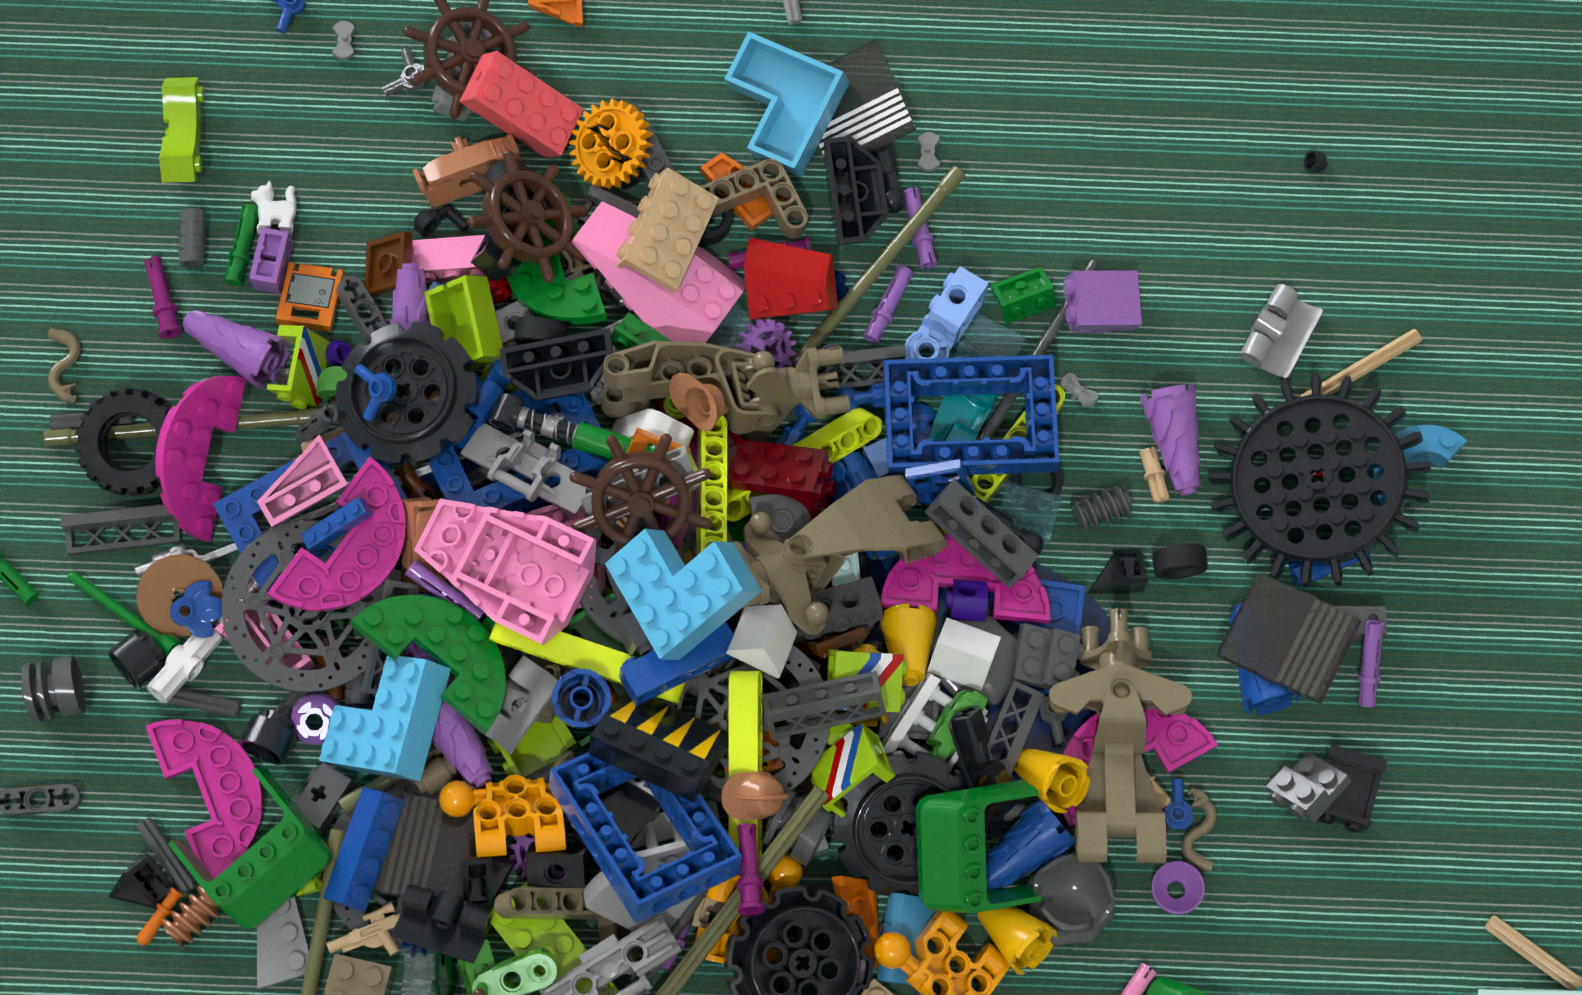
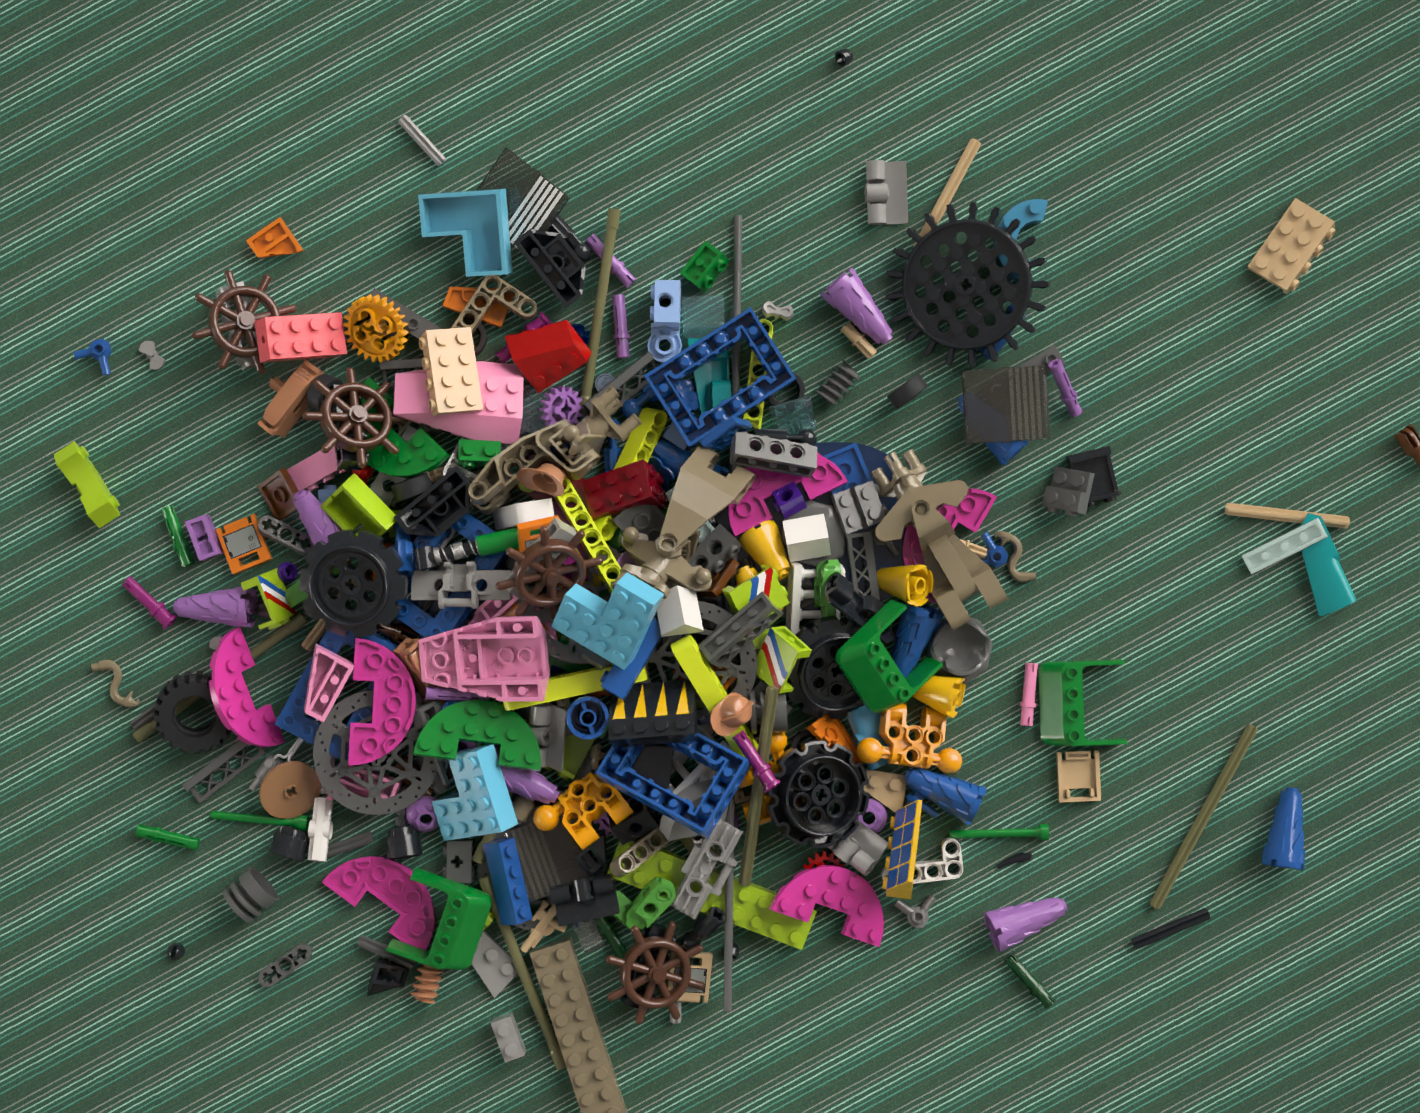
camera: 30 degrees left, 15 degrees up
orange piece [137,887,184,946] -> none
blue plate [170,581,222,638] -> none
dark grey axle [178,208,206,268] -> none
white animal [251,181,296,237] -> none
dark grey pin [295,404,338,443] -> none
blue piece [300,497,374,552] -> none
blue piece [354,364,397,421] -> none
dark grey piece [382,48,427,96] -> none
black plate [414,205,470,237] -> none
light grey piece [917,132,940,172] -> none
medium lavender brick [1063,270,1142,333] -> none
black slope [1087,549,1148,594] -> none
medium lavender piece [1151,861,1205,915] -> none

